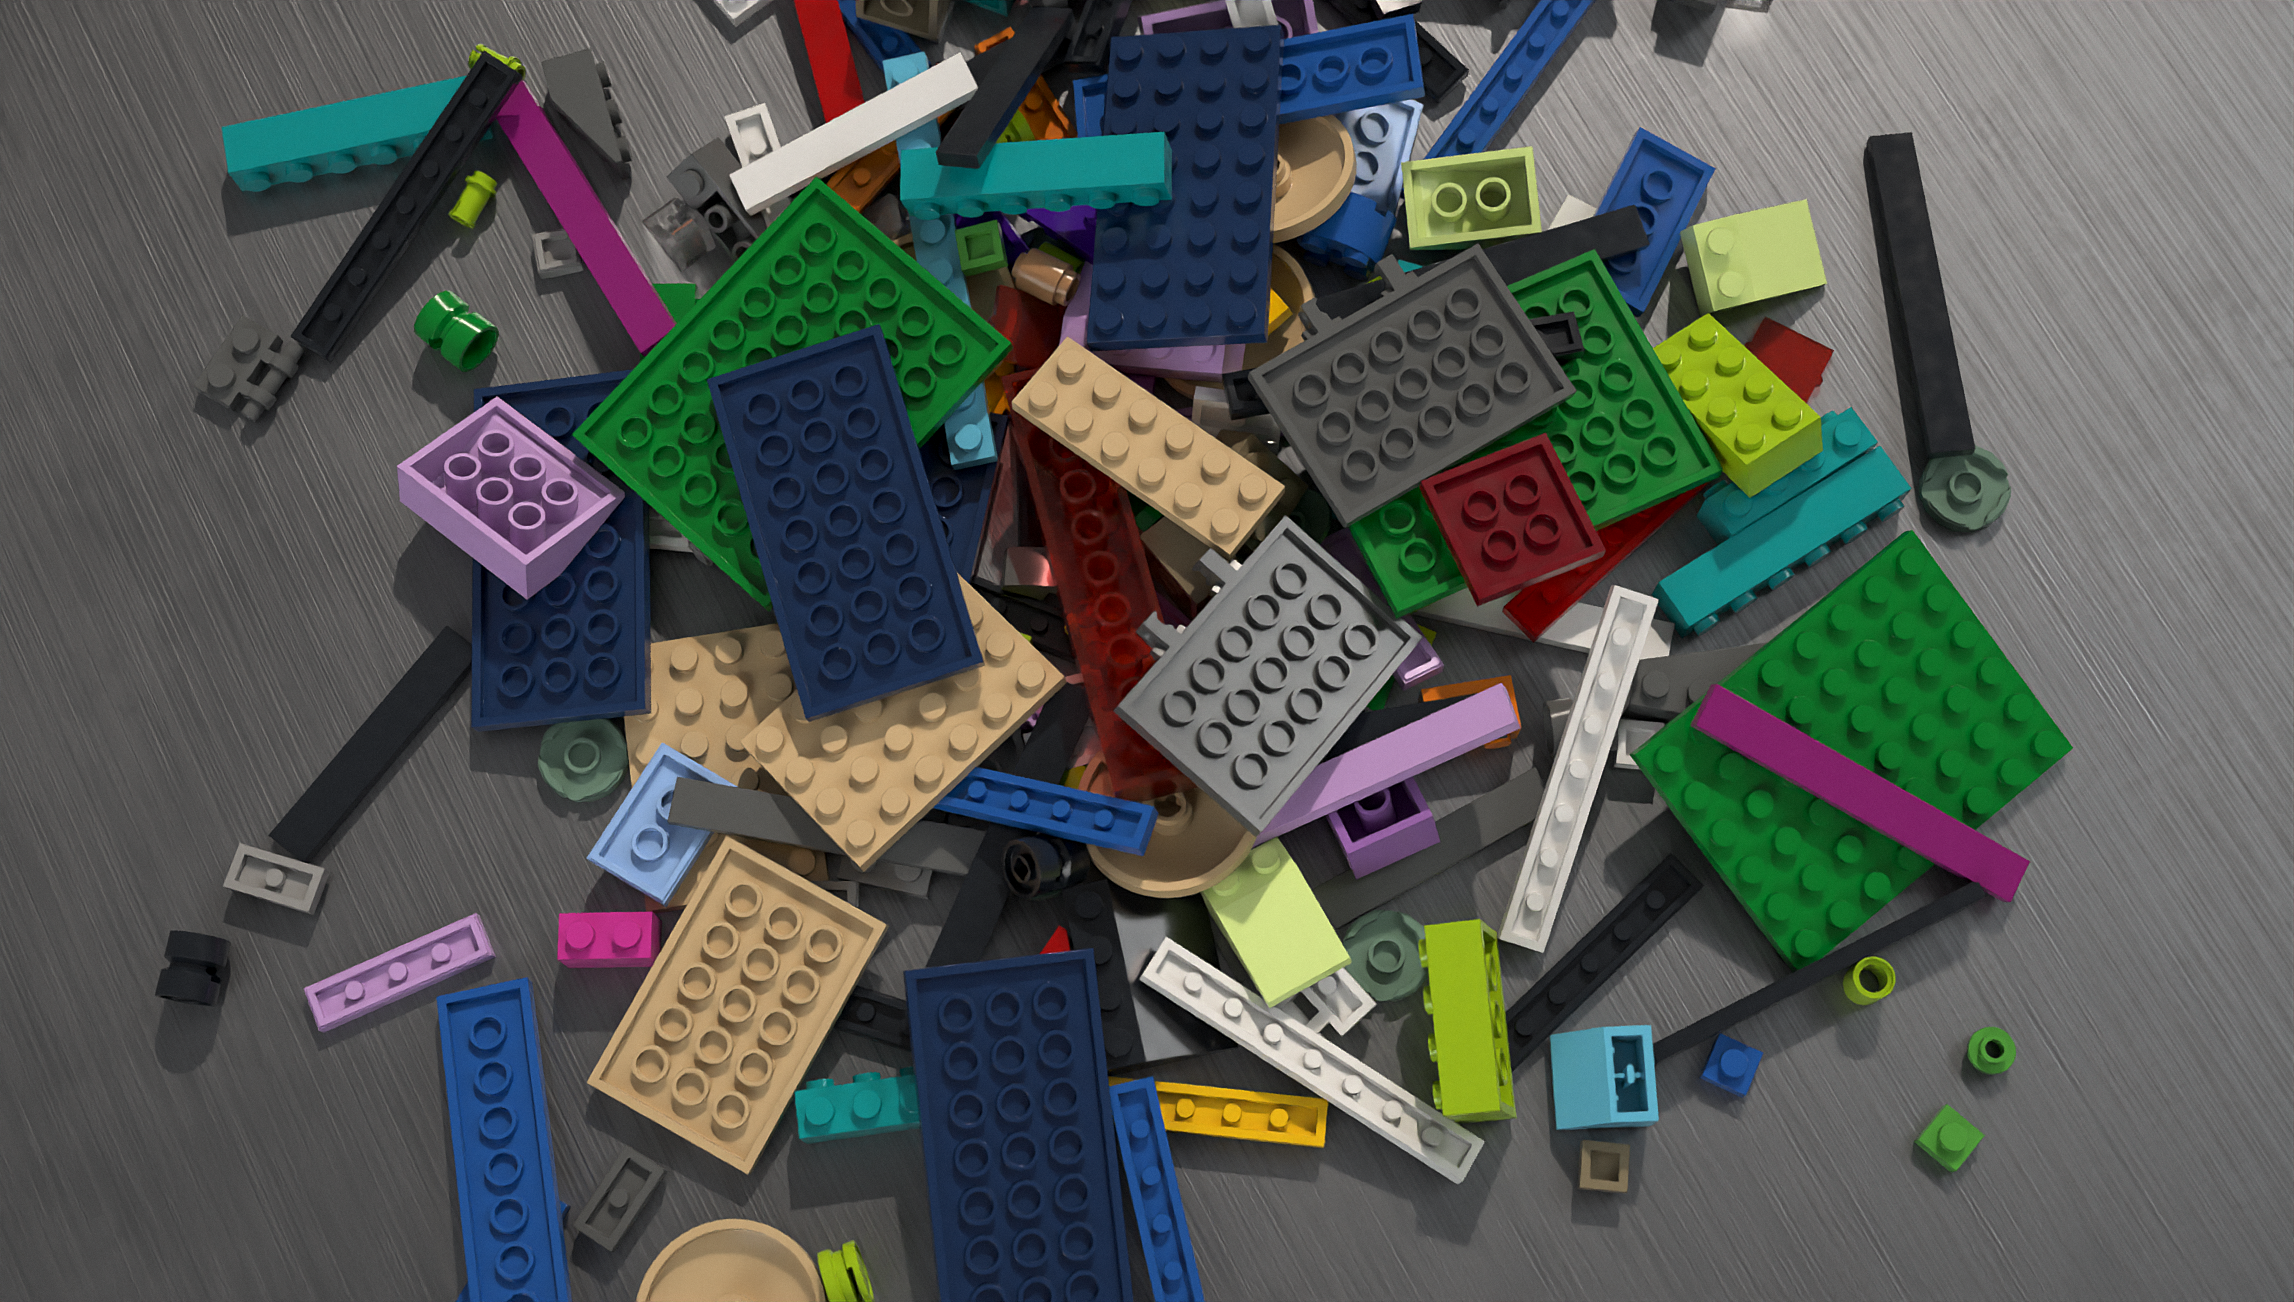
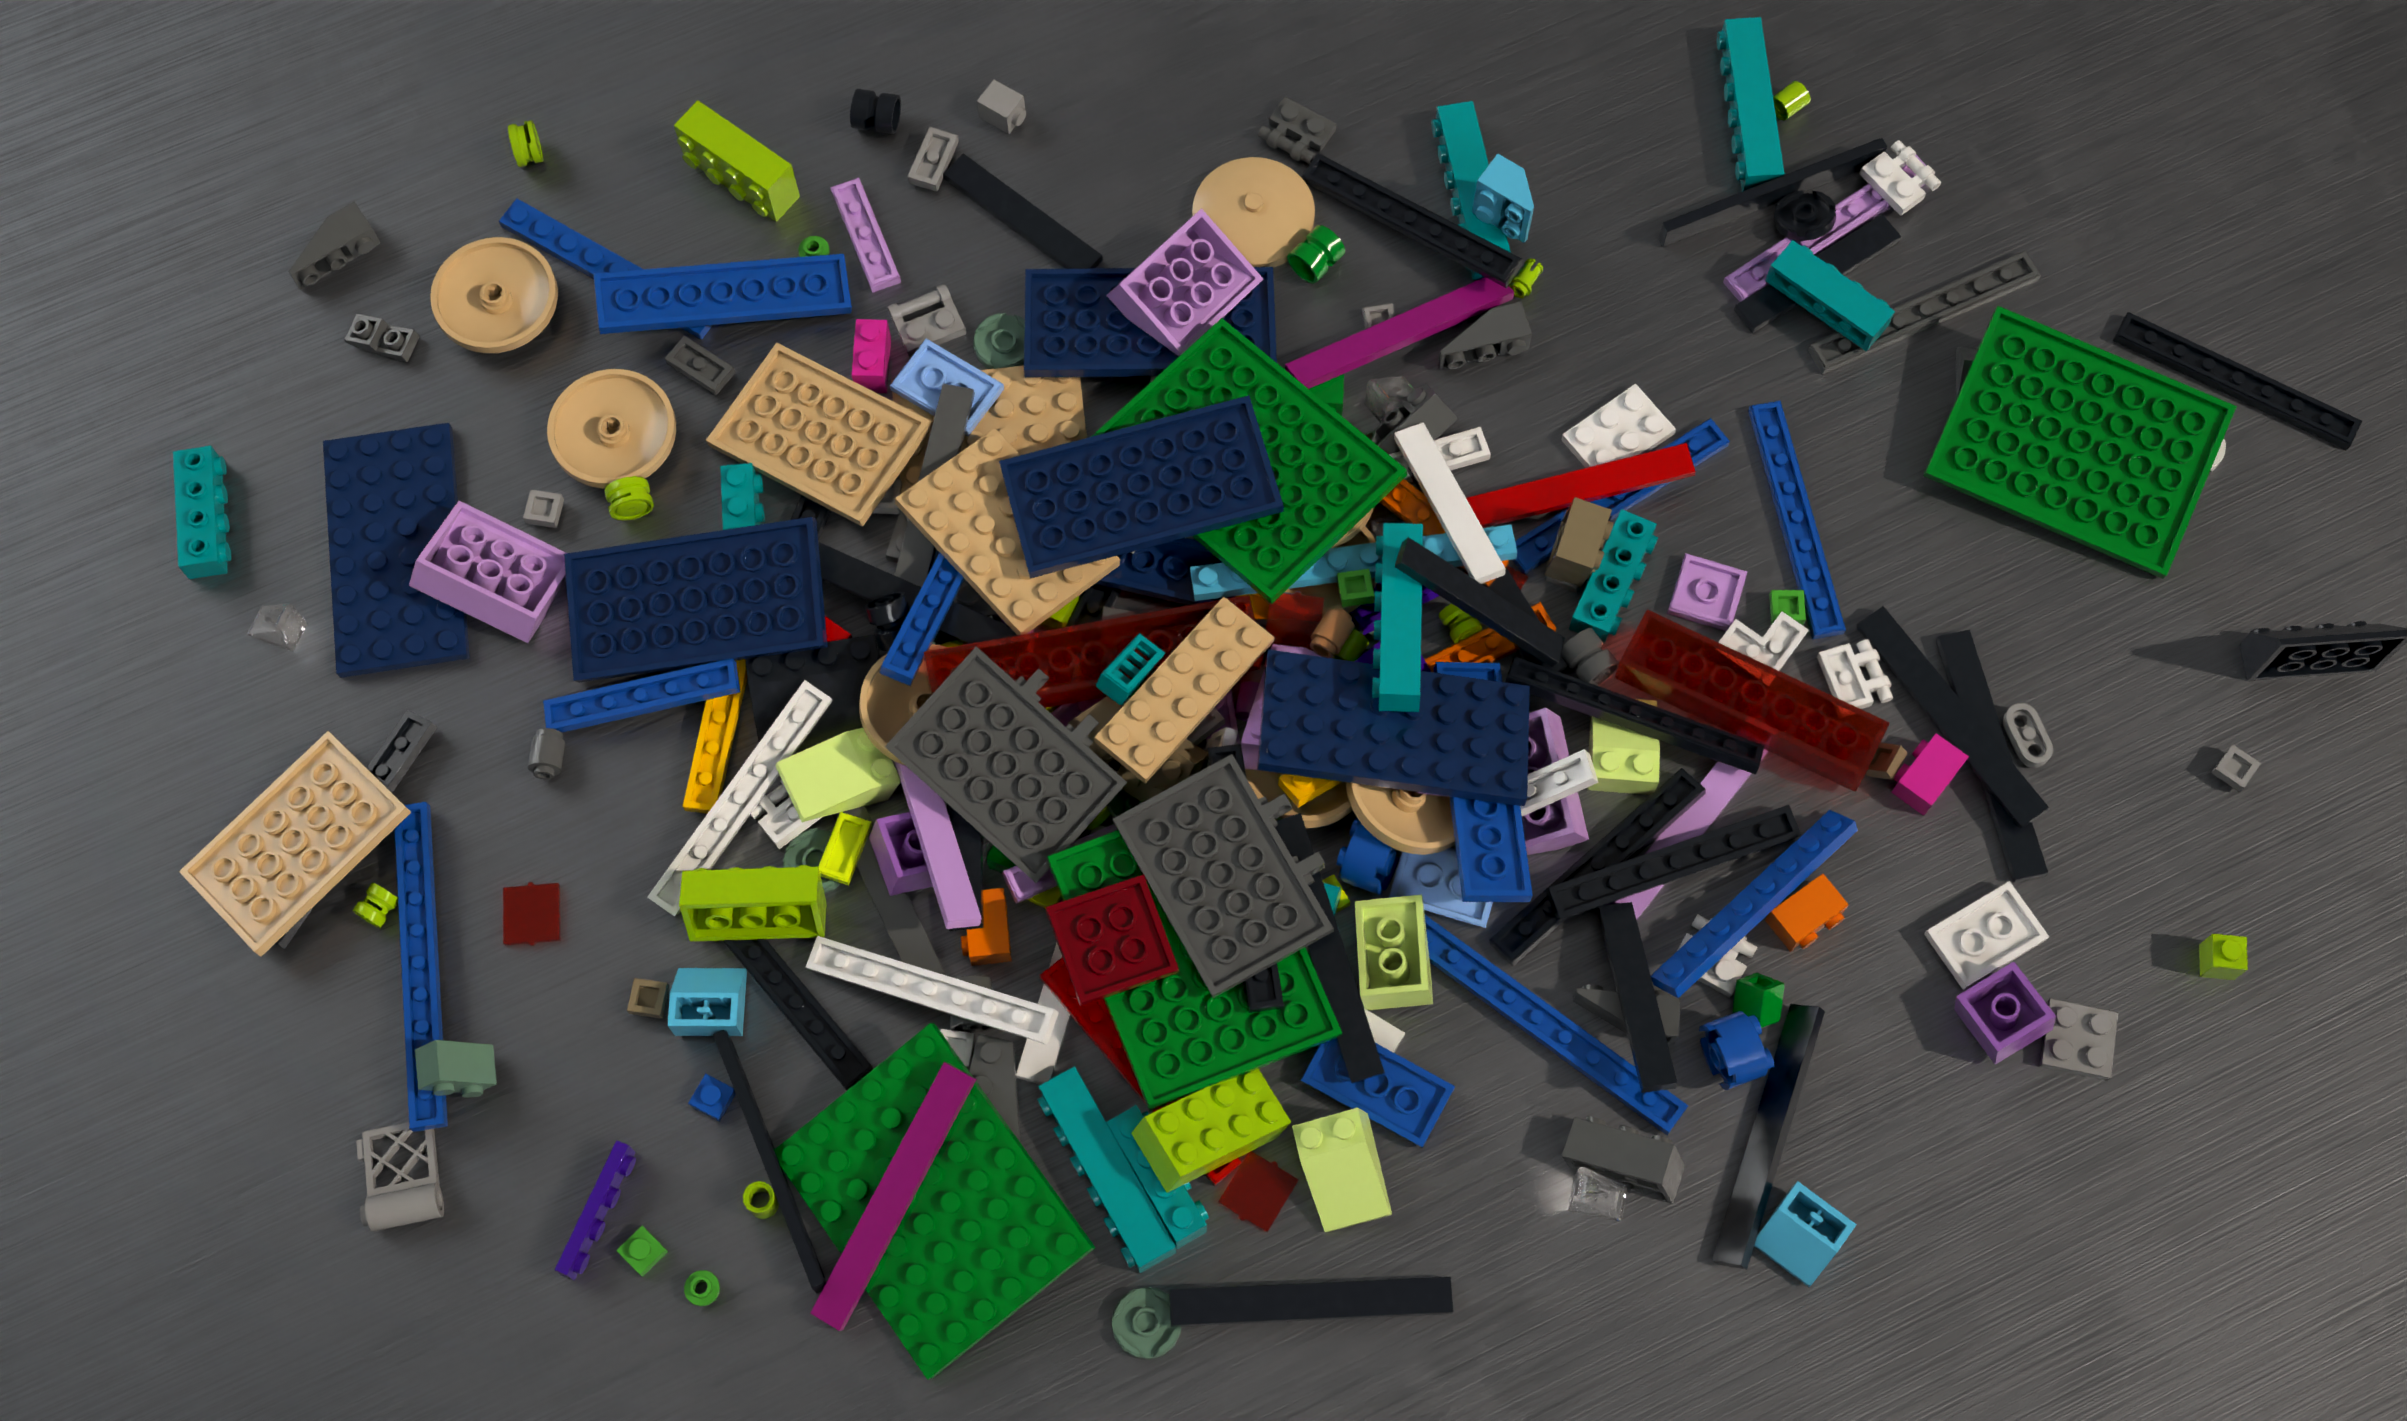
camera: 90 degrees right, 5 degrees down
lime pin [448,170,498,229] -> none
none -> dark purple plate [554,1140,636,1281]
none -> lime brick [673,100,800,222]
none -> bright green plate [798,236,830,257]
none -> neon yellow tile [818,812,872,886]
none -> light grey plate [887,283,967,357]
none -> light grey brick [977,79,1026,134]
none -> teal slope [1096,633,1165,705]
none -> tan dish [1192,157,1315,268]
none -> medium azure slope [1472,154,1534,243]

